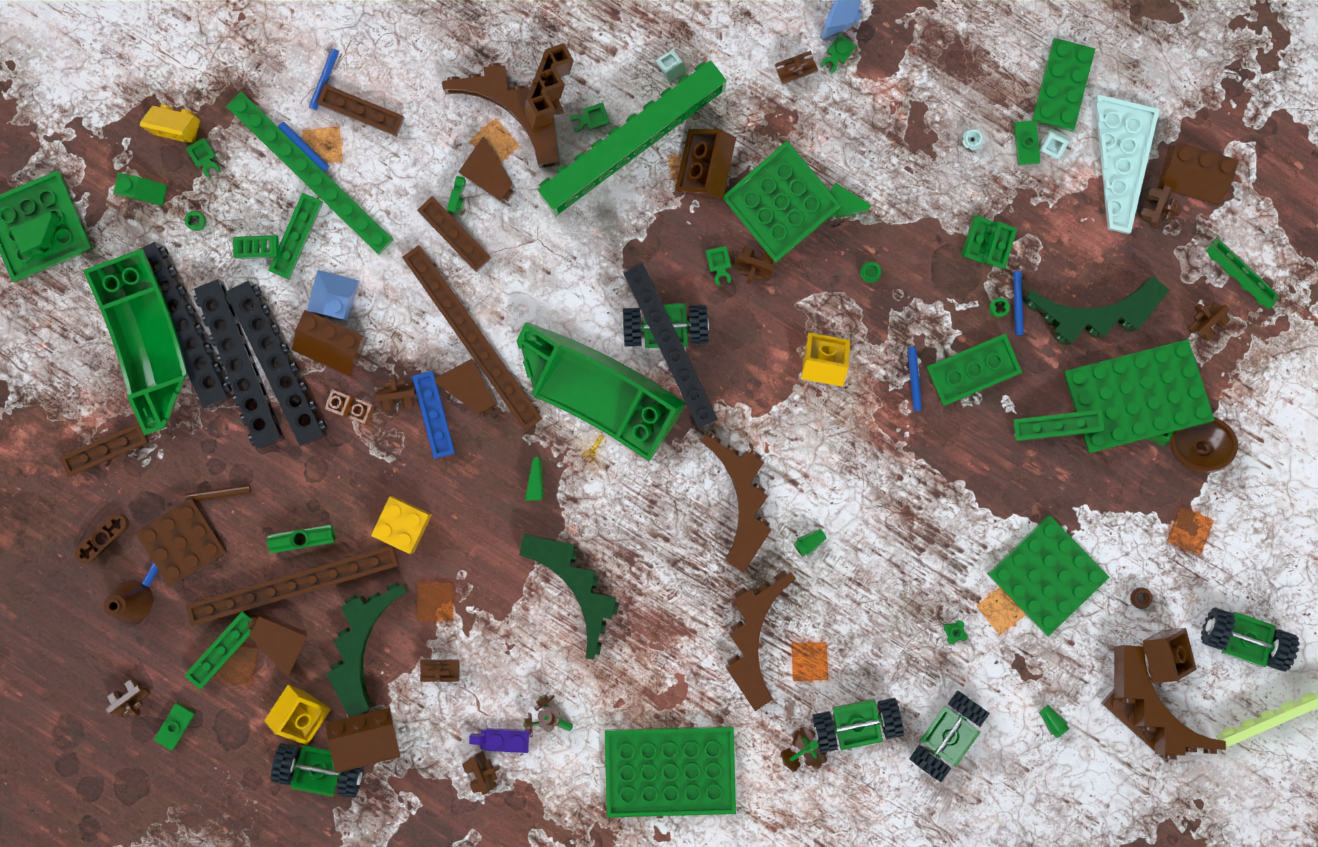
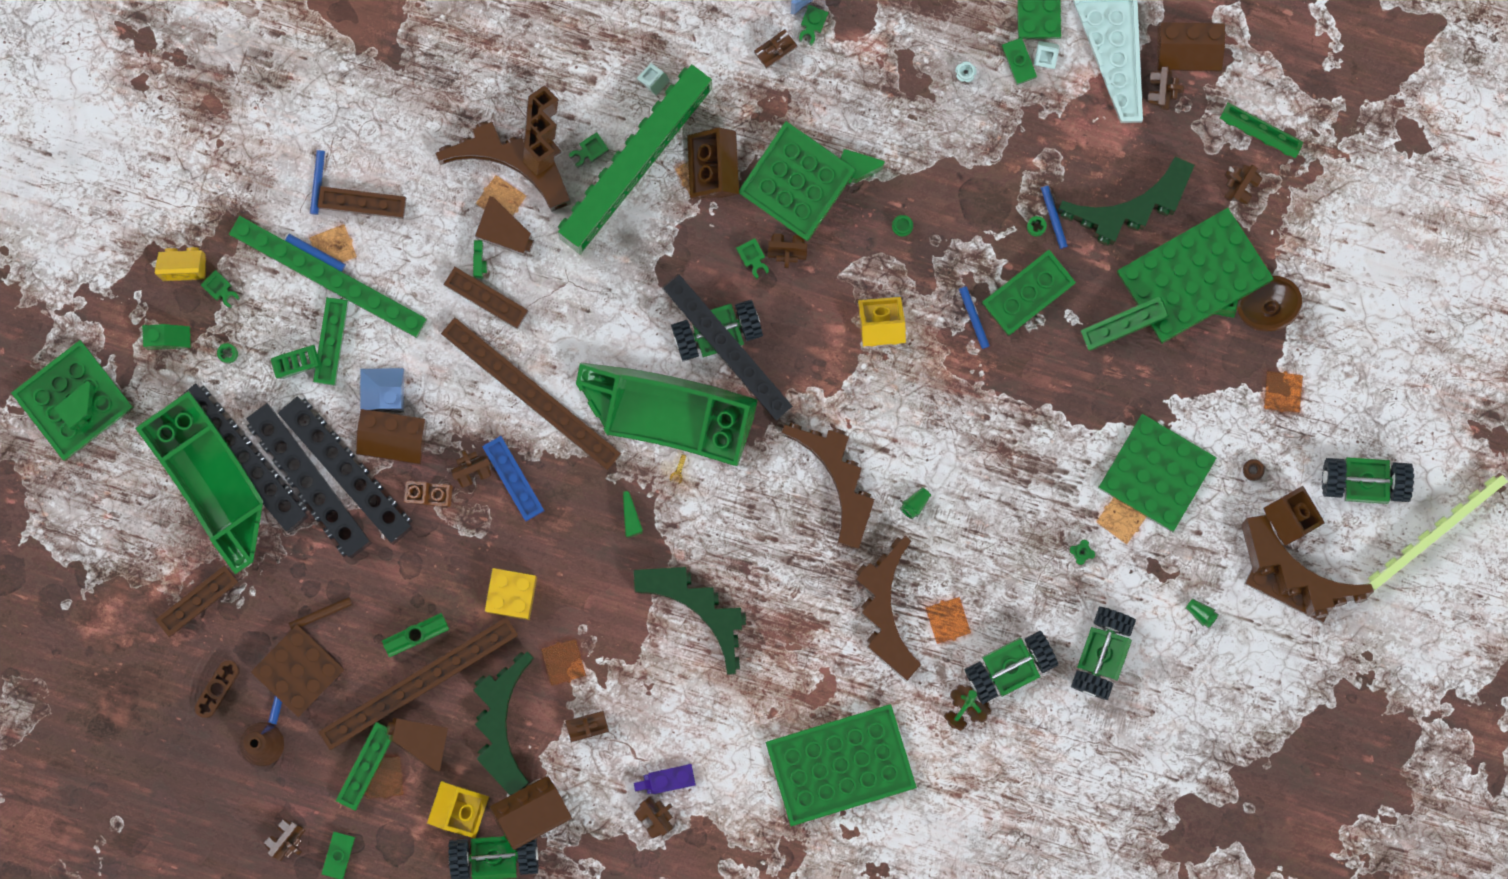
camera: 20 degrees left, 5 degrees down
reddish brown slope [434,359,498,416] -> none
reddish brown plant [523,694,573,737] -> none
green slope [961,215,1017,269] -> none

